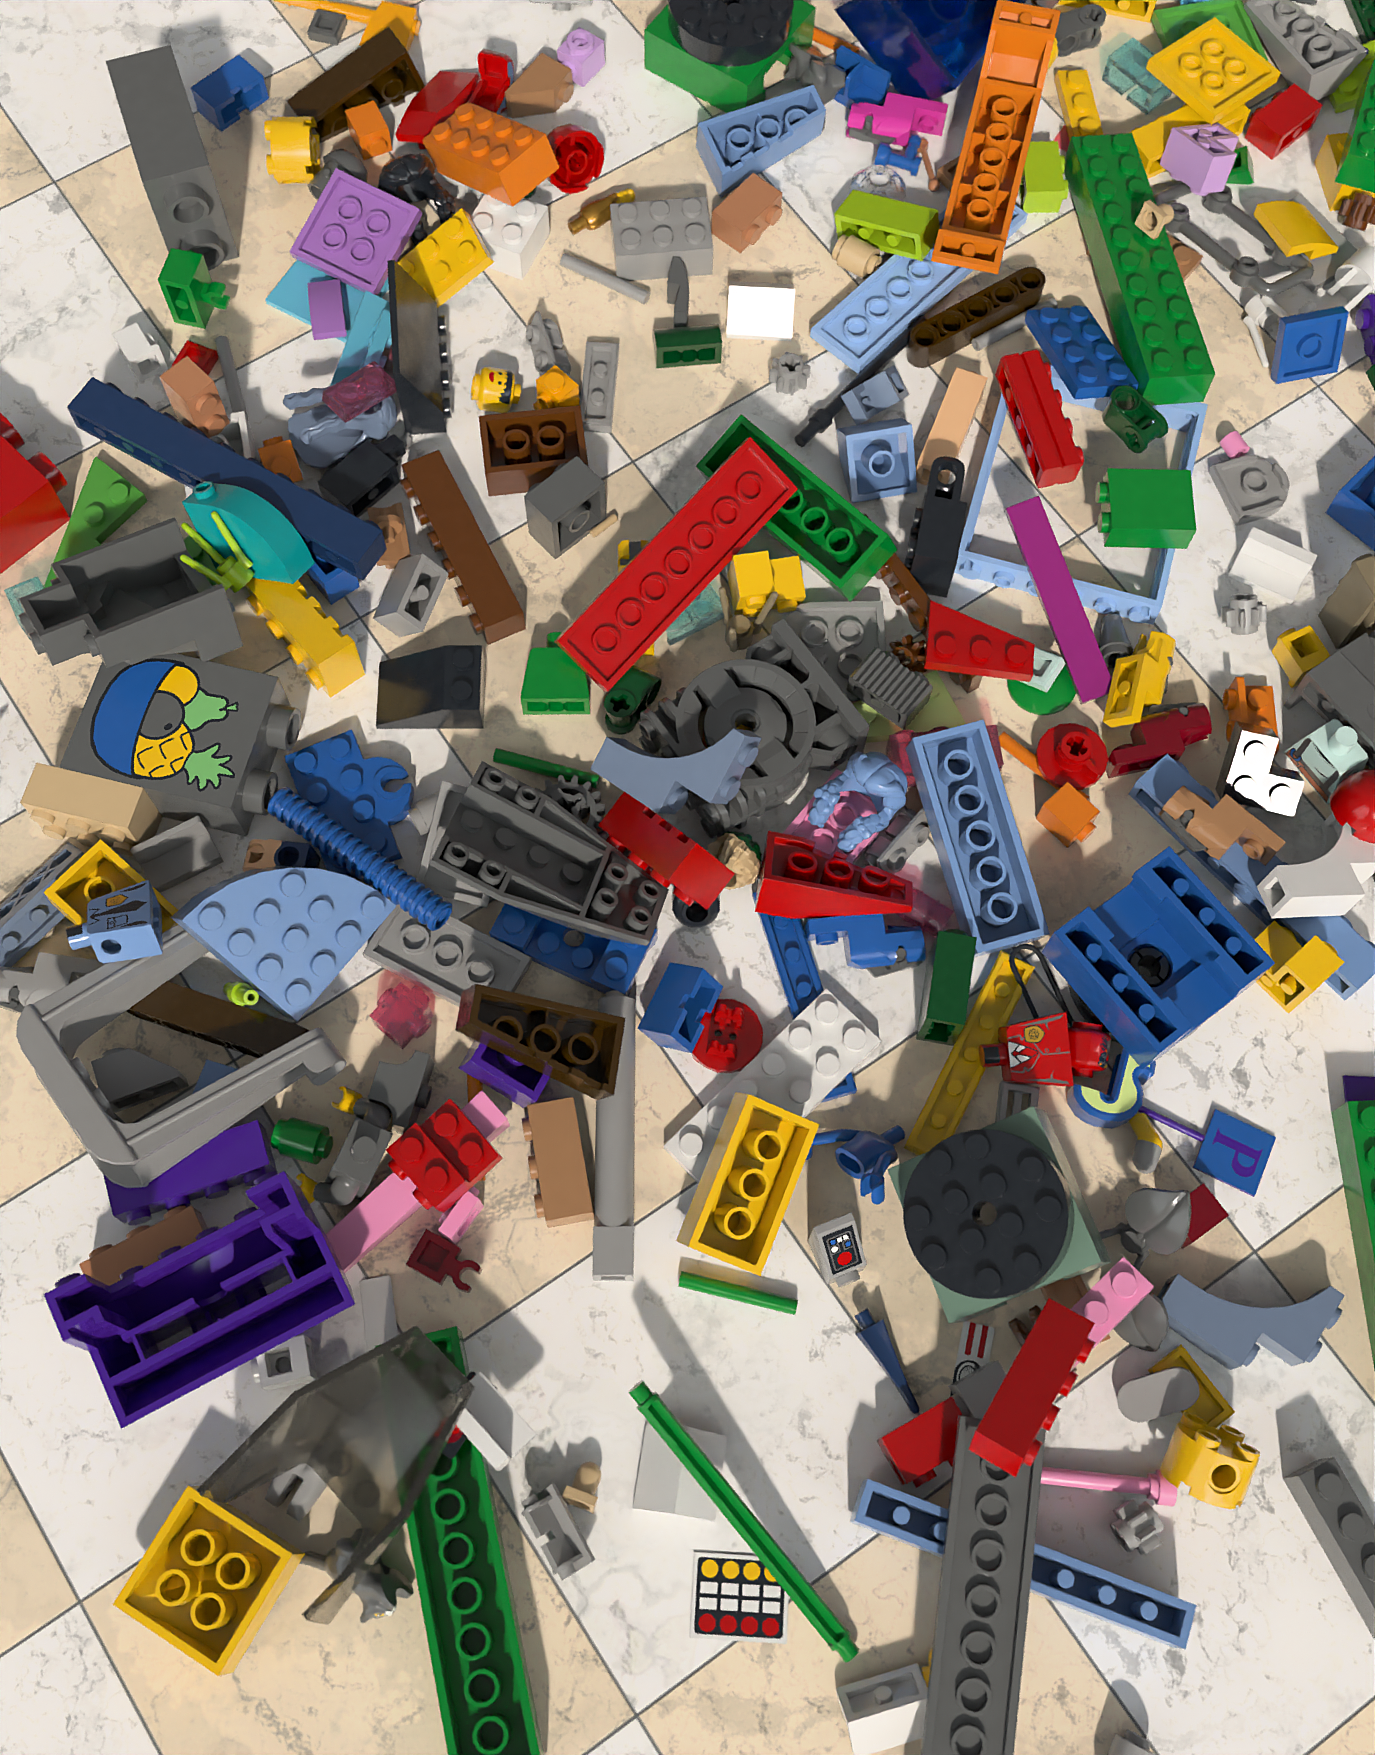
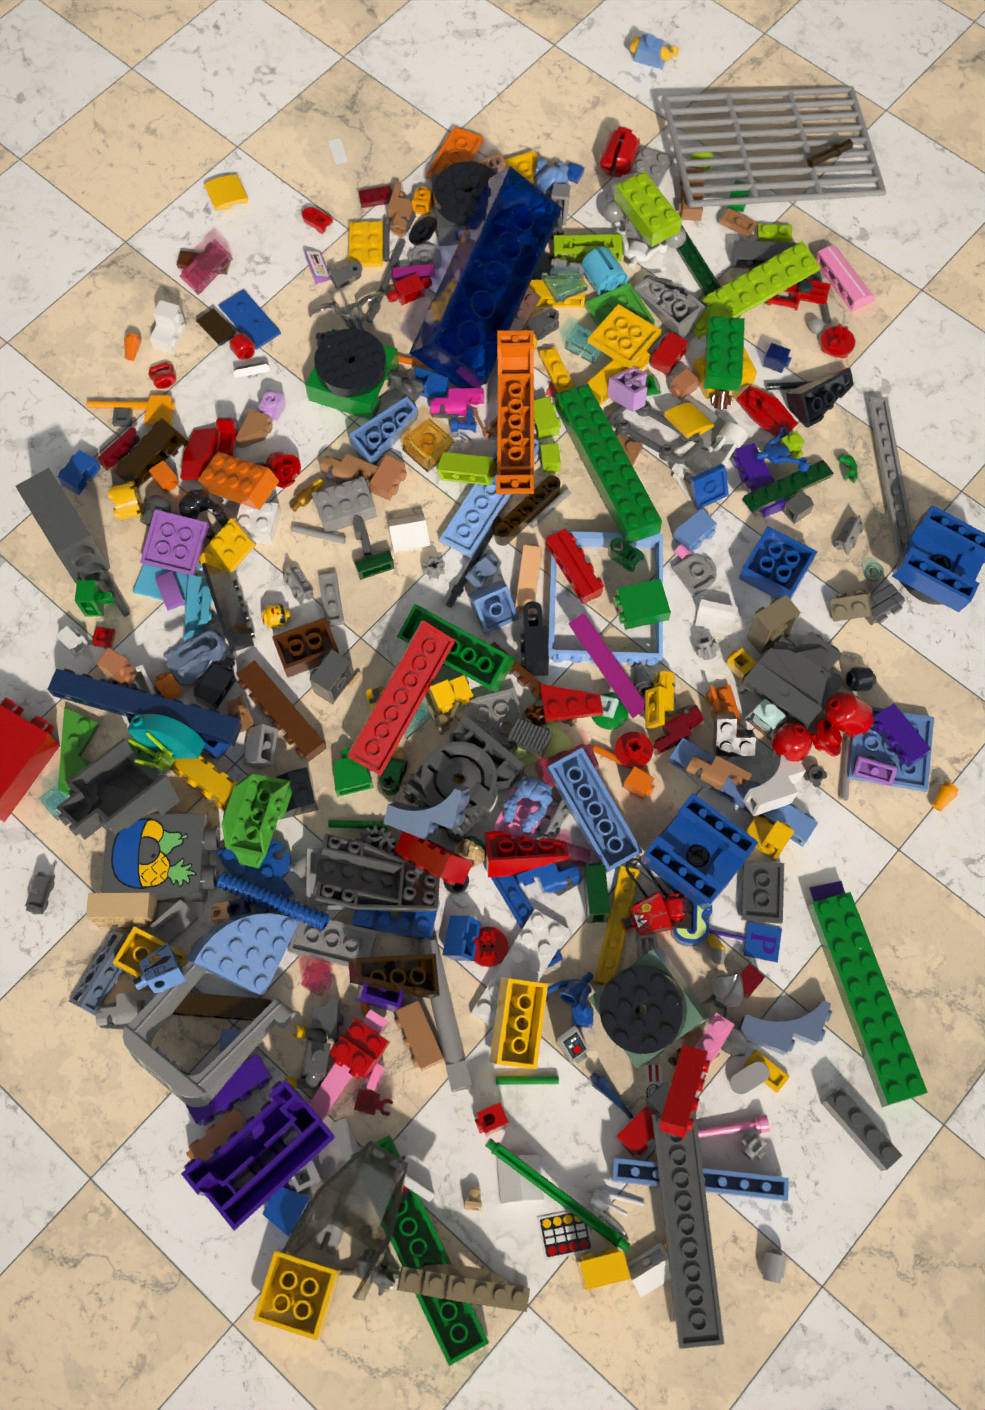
camera: 10 degrees left, 0 degrees up
light grey slope [91,1048,189,1113] -> none
light grey piece [215,336,248,420] -> none
lime bar [223,981,259,1006] -> none
green brick [271,1117,333,1165] -> none
clear pink plate [322,361,396,423] -> none
light grey hinge [521,1483,595,1580] -> none
light orange brick [533,365,580,410] -> none
tan brick [832,235,882,279] -> none
blue plate [1024,305,1139,400] -> none
tan piece [1135,200,1174,239] -> none
yellow brick [1160,1413,1260,1509] -> none
none -> dark red hinge [98,427,140,471]
none -> dark grey piece [102,569,130,617]
none -> bright green slope [222,773,292,868]
none -> blue torso [262,1187,313,1237]
none -> medium nougat plate [319,453,378,485]
none -> dark tan piece [397,1265,530,1312]
none -> clear yellow slope [402,418,454,472]
none -> red brick [475,1102,509,1137]
none -> lime brick [540,443,561,474]
none -> blue brick [571,1005,593,1028]
none -> yellow brick [577,1247,631,1290]
none -> white plant [589,1189,645,1235]
none -> nougat brick [670,368,699,401]
none -> medium blue brick [673,509,717,551]
none -> dark grey plate [741,860,784,924]

